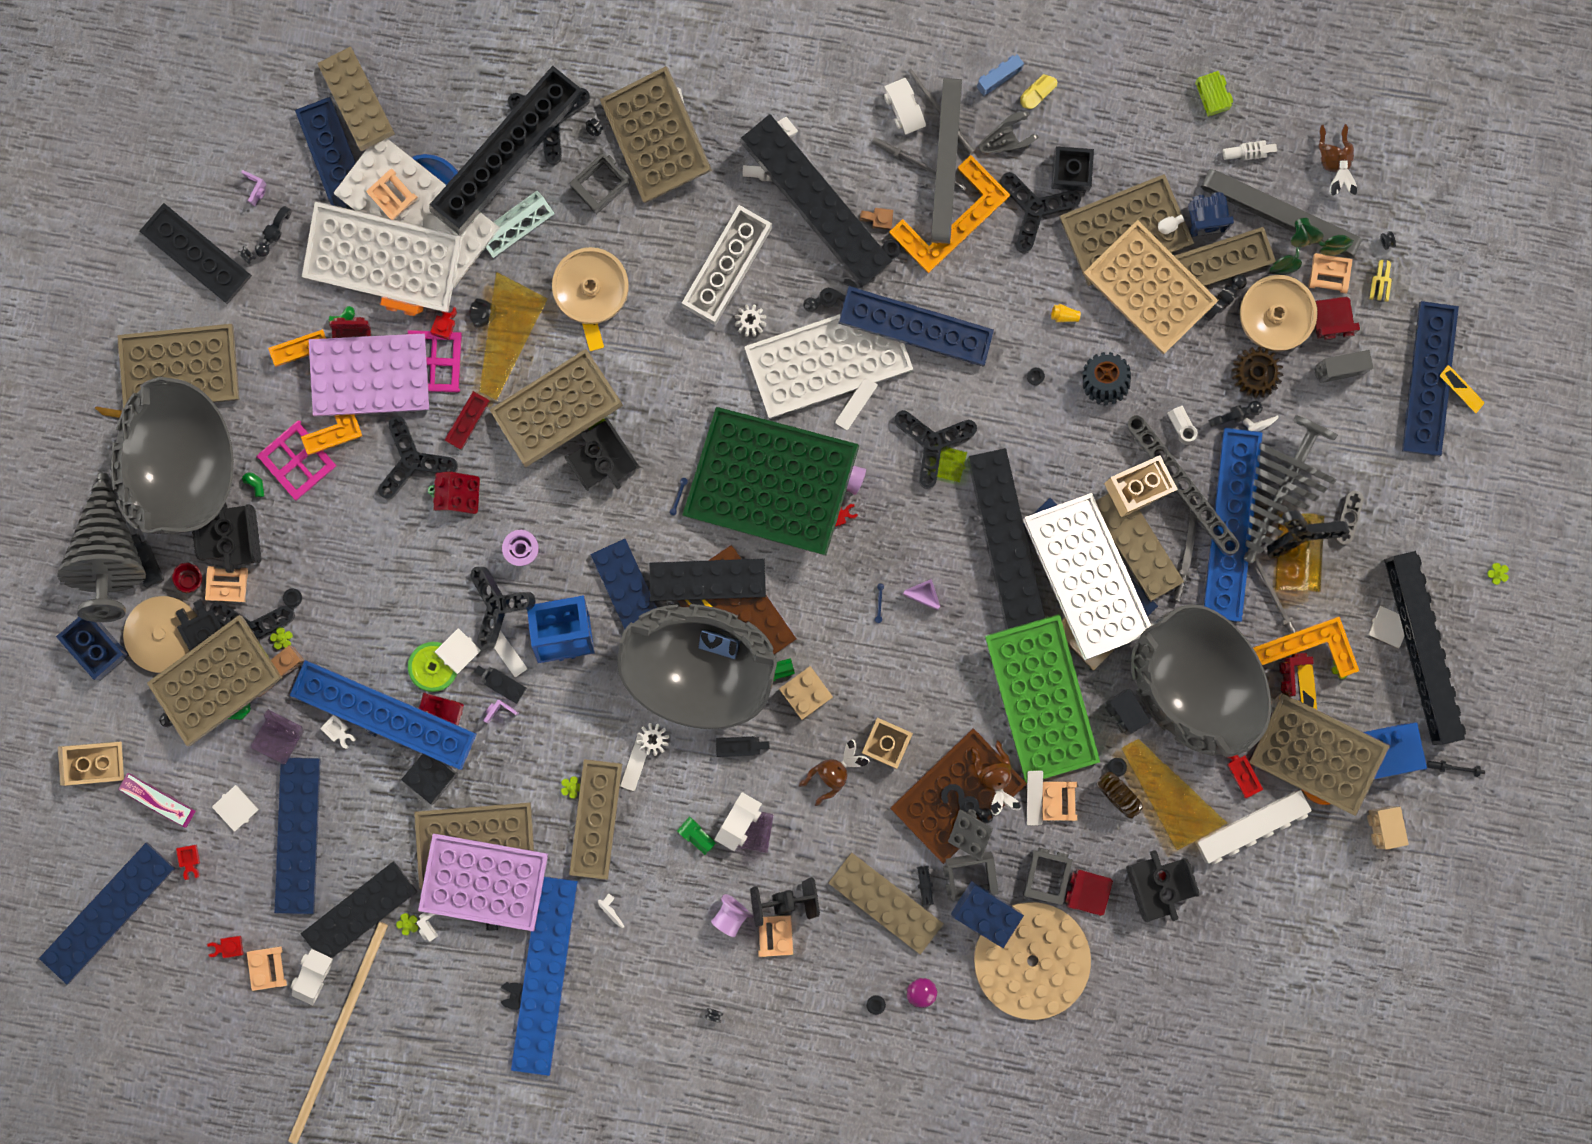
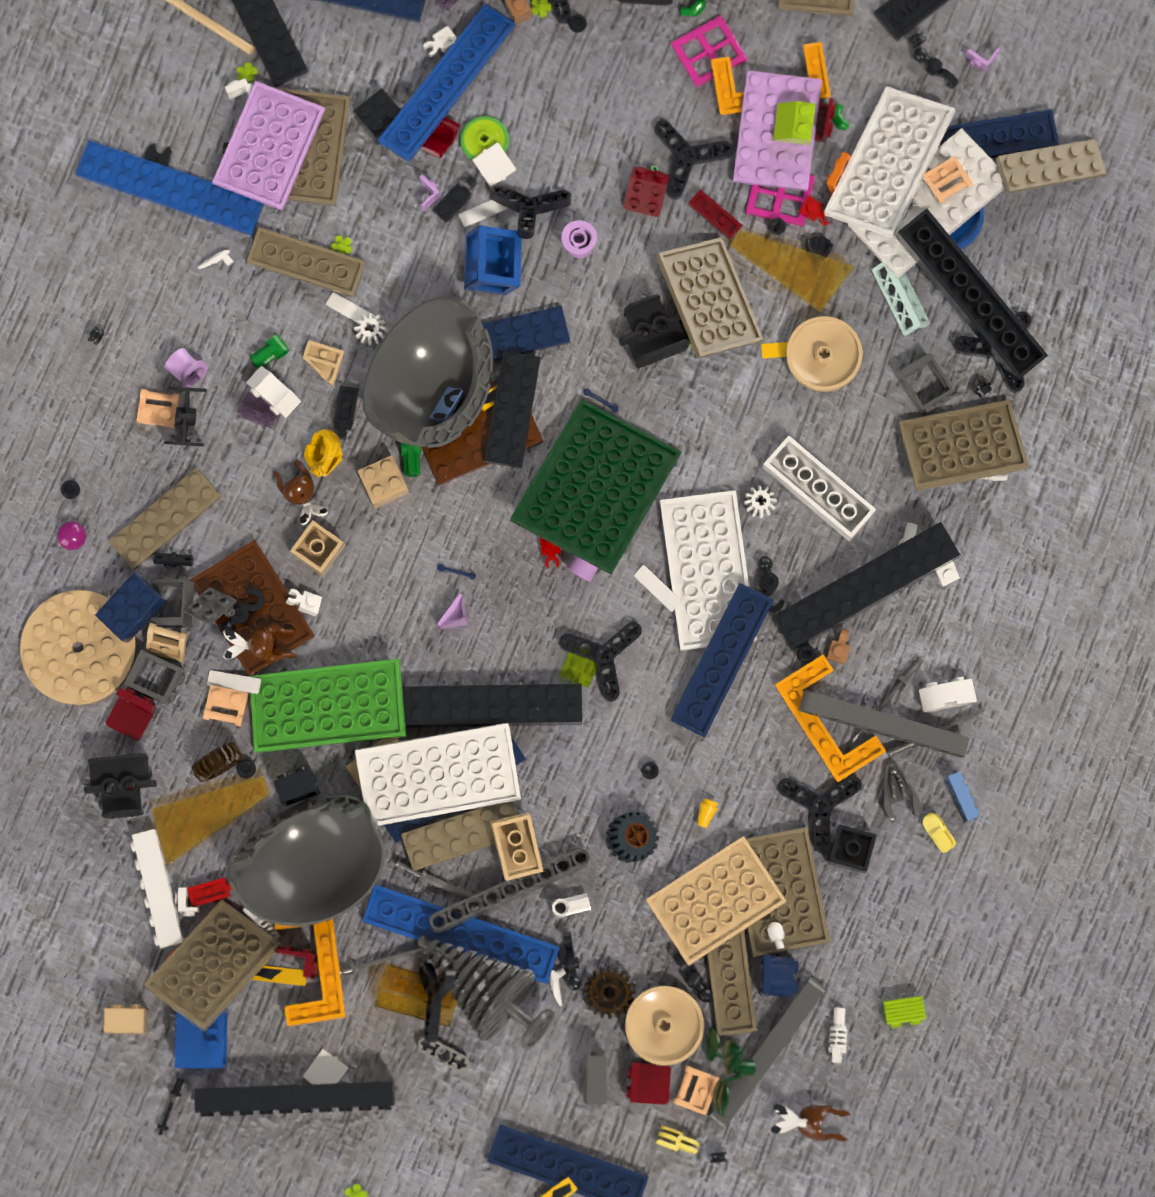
camera: 105 degrees right, 5 degrees down
none -> tan plate [146,623,188,662]
none -> white bracket [175,888,200,916]
none -> white plate [286,589,322,616]
none -> tan wing [303,340,345,387]
none -> yellow helmet [304,429,343,477]
none -> black bush [769,218,786,235]
none -> lime slope [773,101,816,145]

